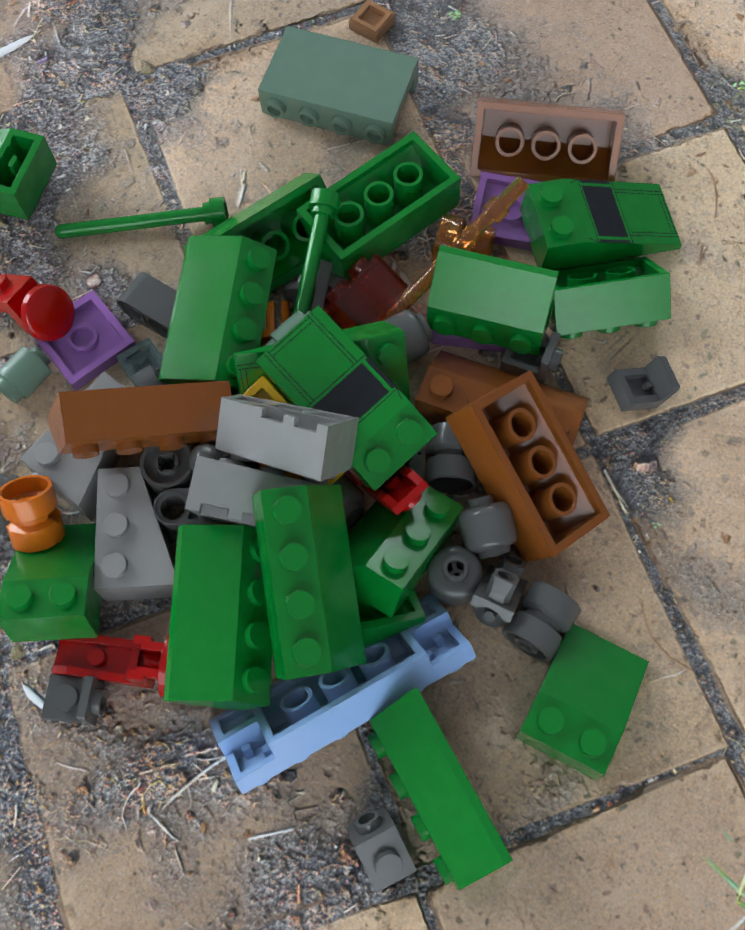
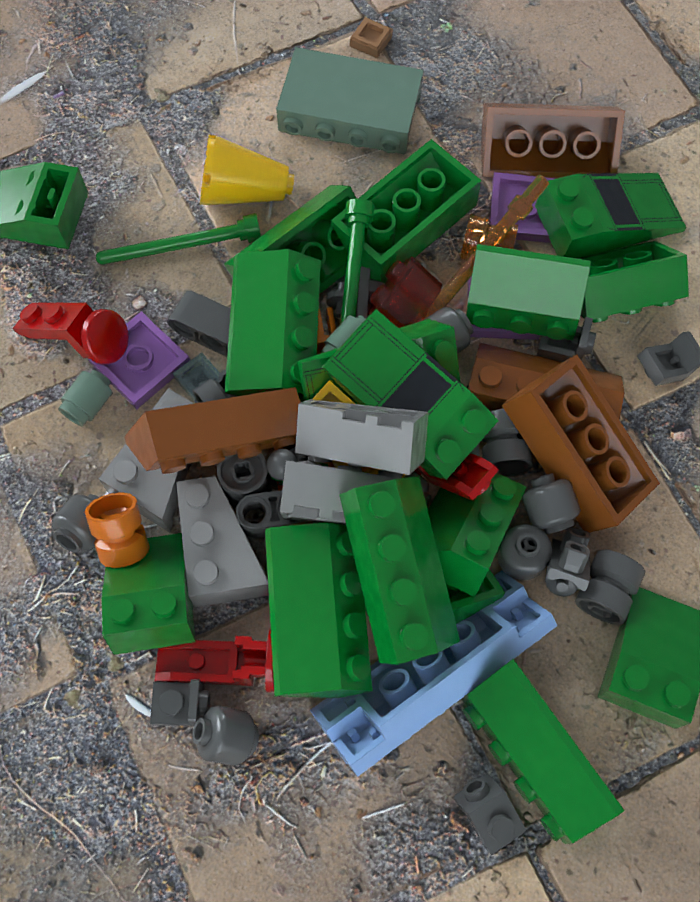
camera: 10 degrees left, 0 degrees up
none -> dark grey head [192,706,259,766]
none -> yellow cone [200,134,294,205]

